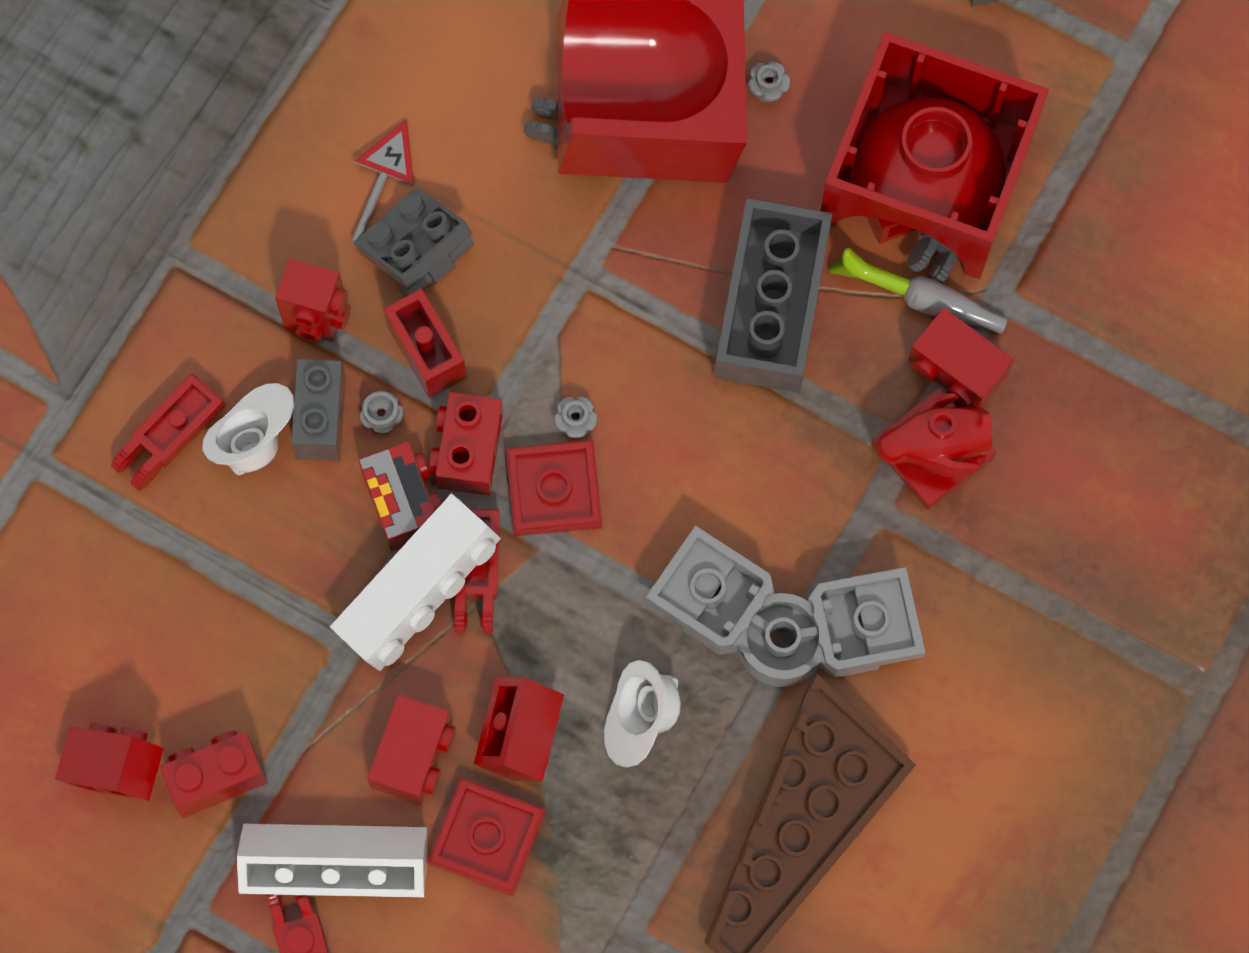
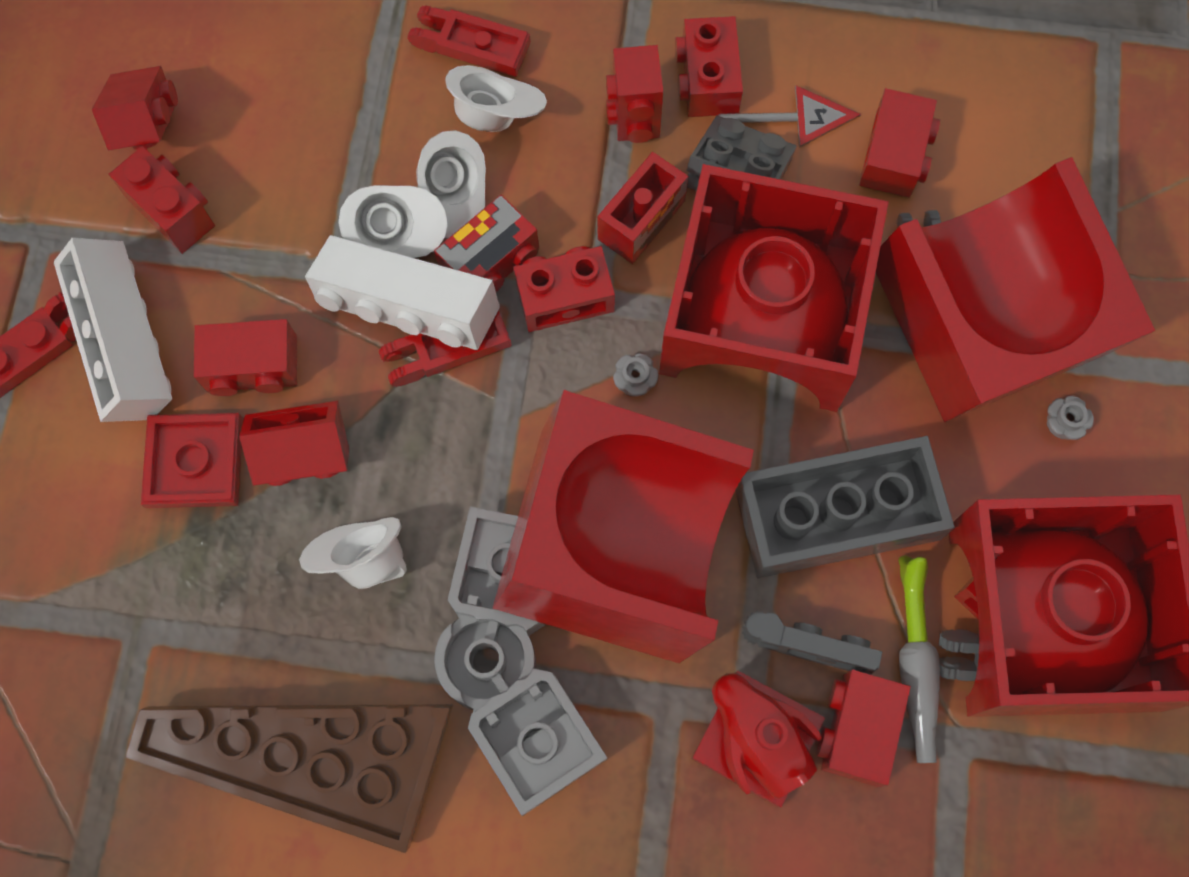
camera: 70 degrees right, 0 degrees up
dark grey brick [291,359,346,461] -> none
light grey plate [360,391,403,434] -> none
red tile [506,440,602,537] -> none
none -> white piece [338,185,448,258]
none -> white piece [416,130,486,239]
none -> red piece [492,390,754,663]
none -> red piece [659,164,889,412]
none -> red brick [675,16,743,117]
none -> dark grey hinge [742,610,882,675]
none -> red brick [859,88,940,198]

